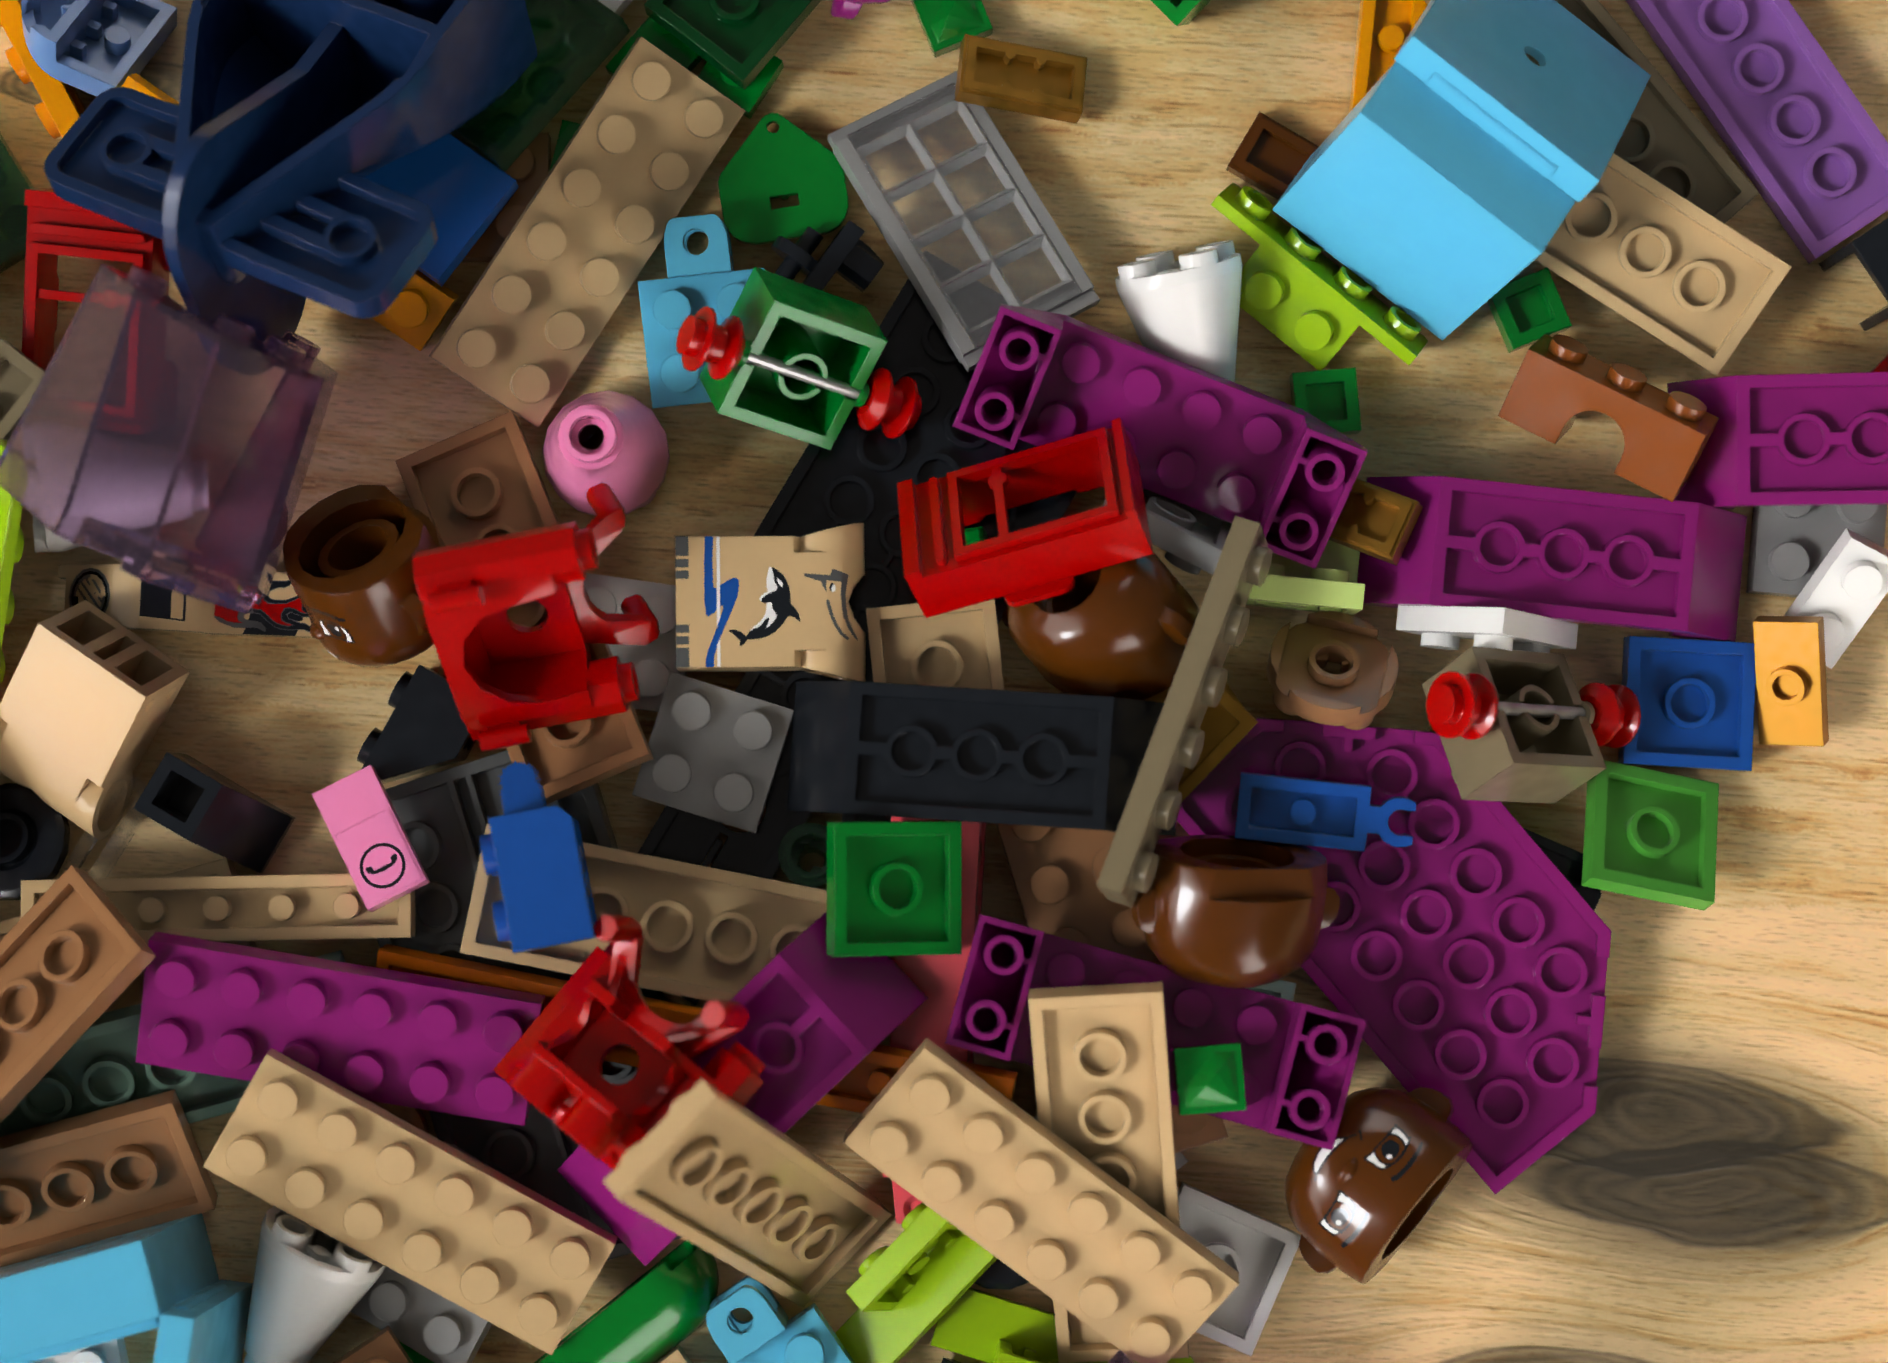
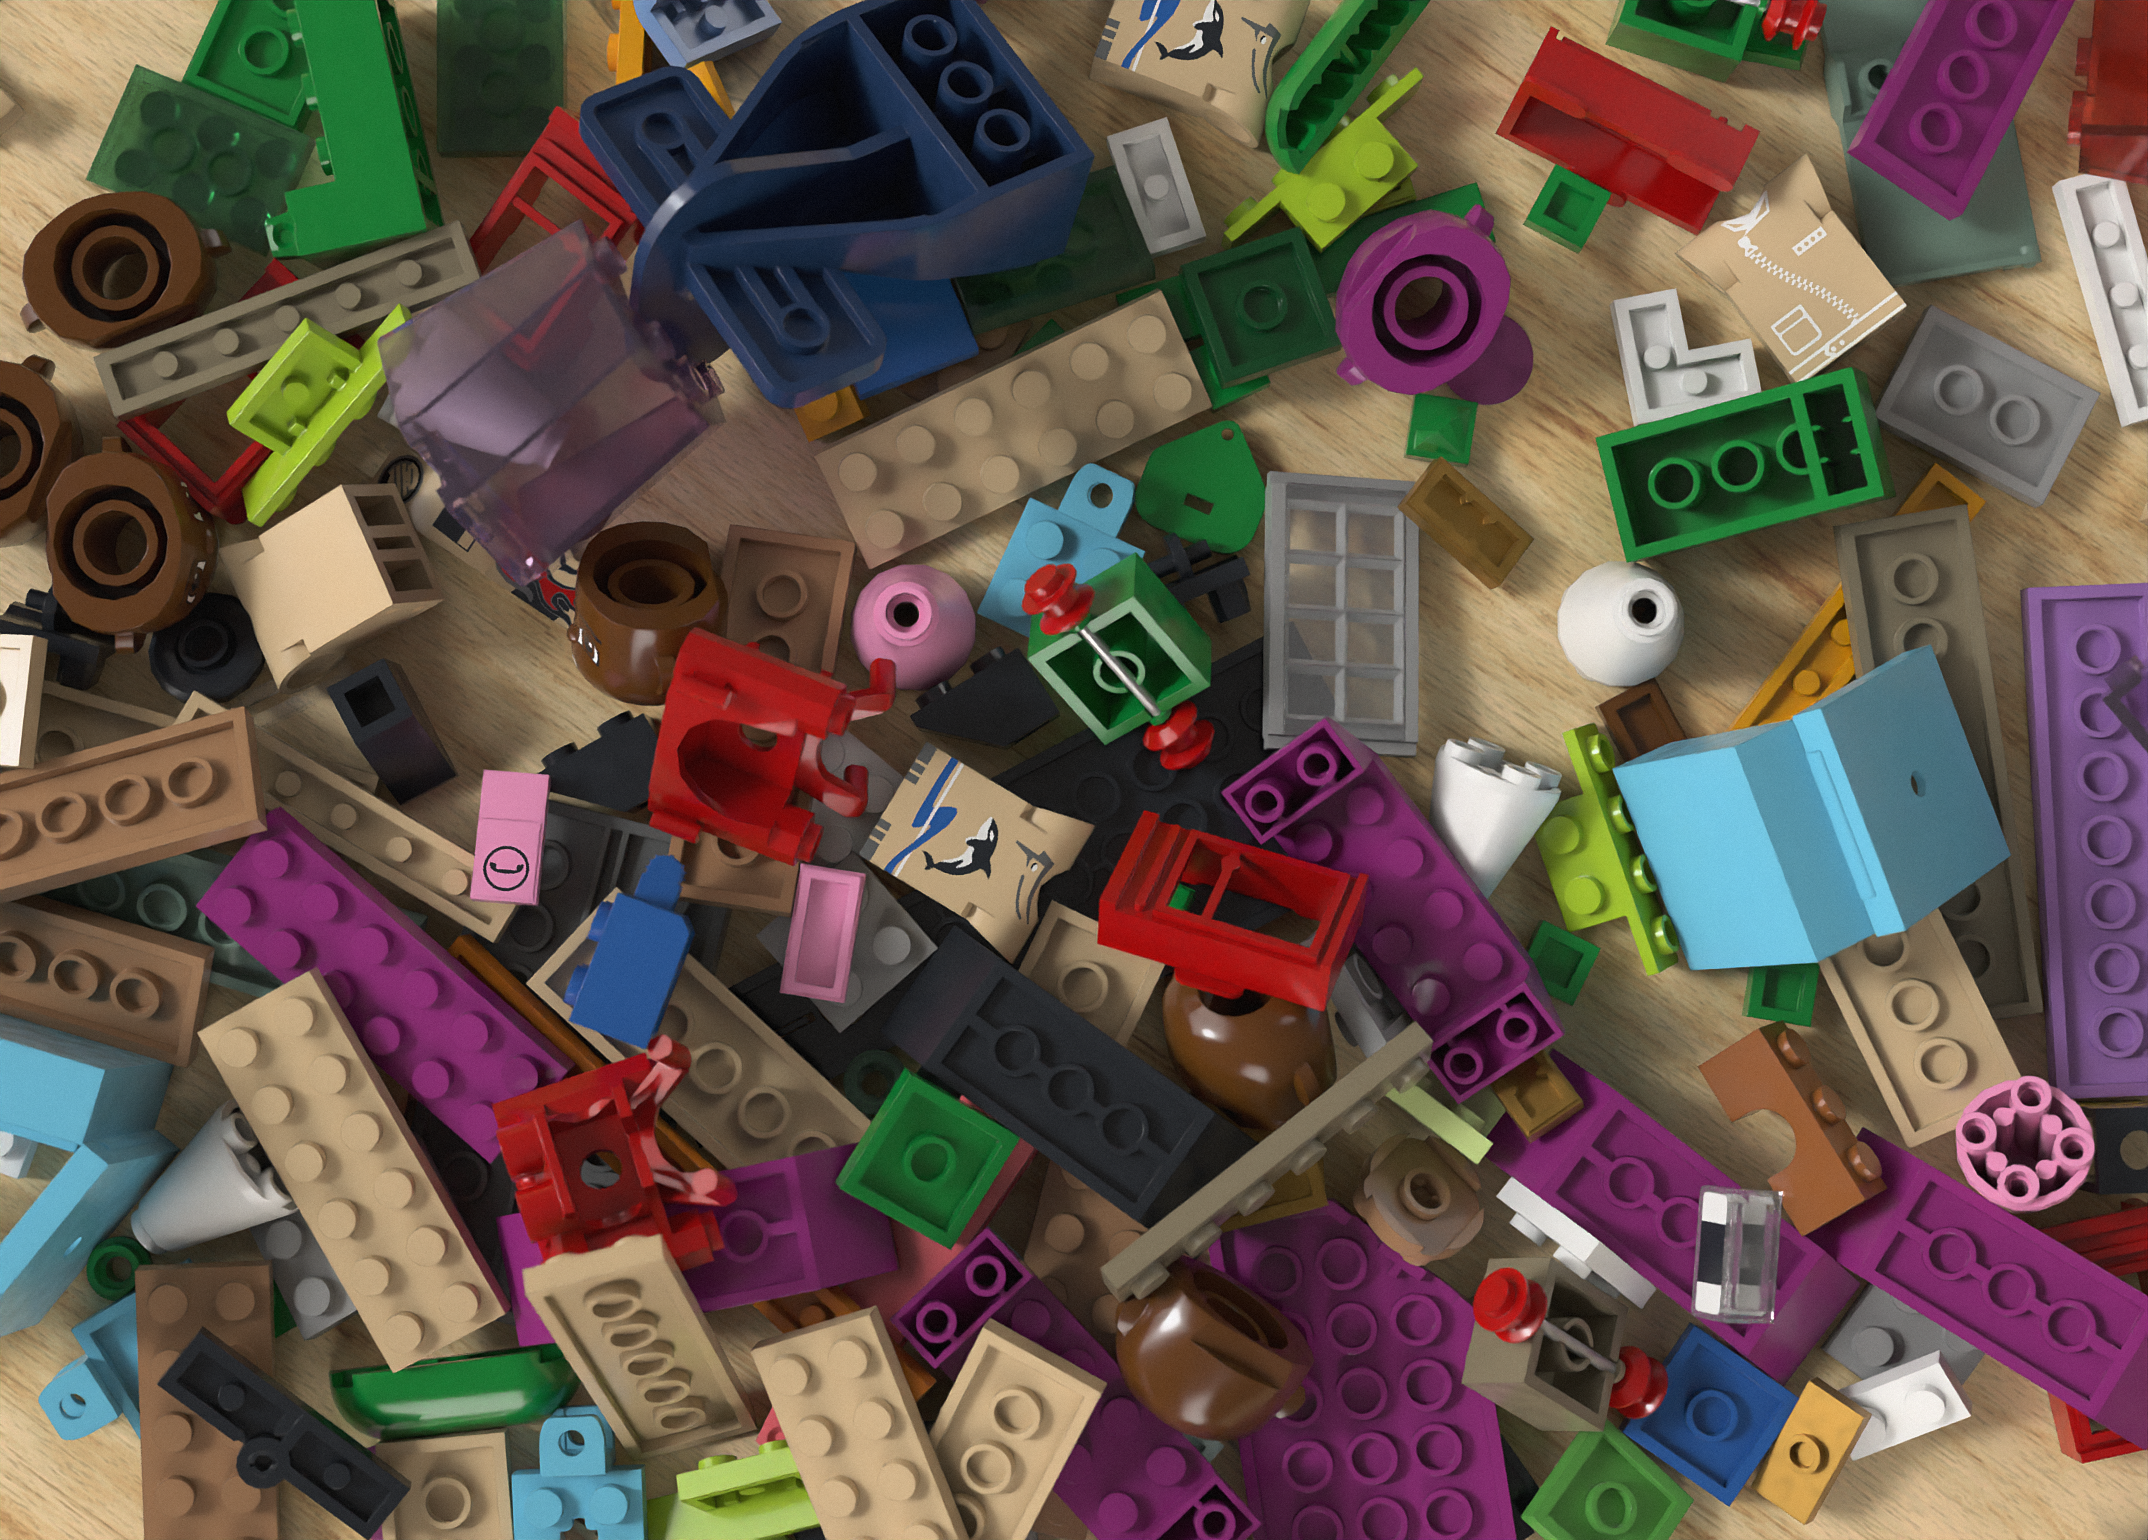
camera: 30 degrees right, 0 degrees up
green tile [1173,1042,1247,1115] -> none
blue plate [1235,772,1417,852] -> none
none -> bright pink tile [779,863,867,1003]
none -> black slope [910,646,1060,750]
none -> white cone [1557,561,1684,687]
none -> clear slope [1691,1185,1783,1324]
none -> bright pink cone [1956,1076,2095,1214]

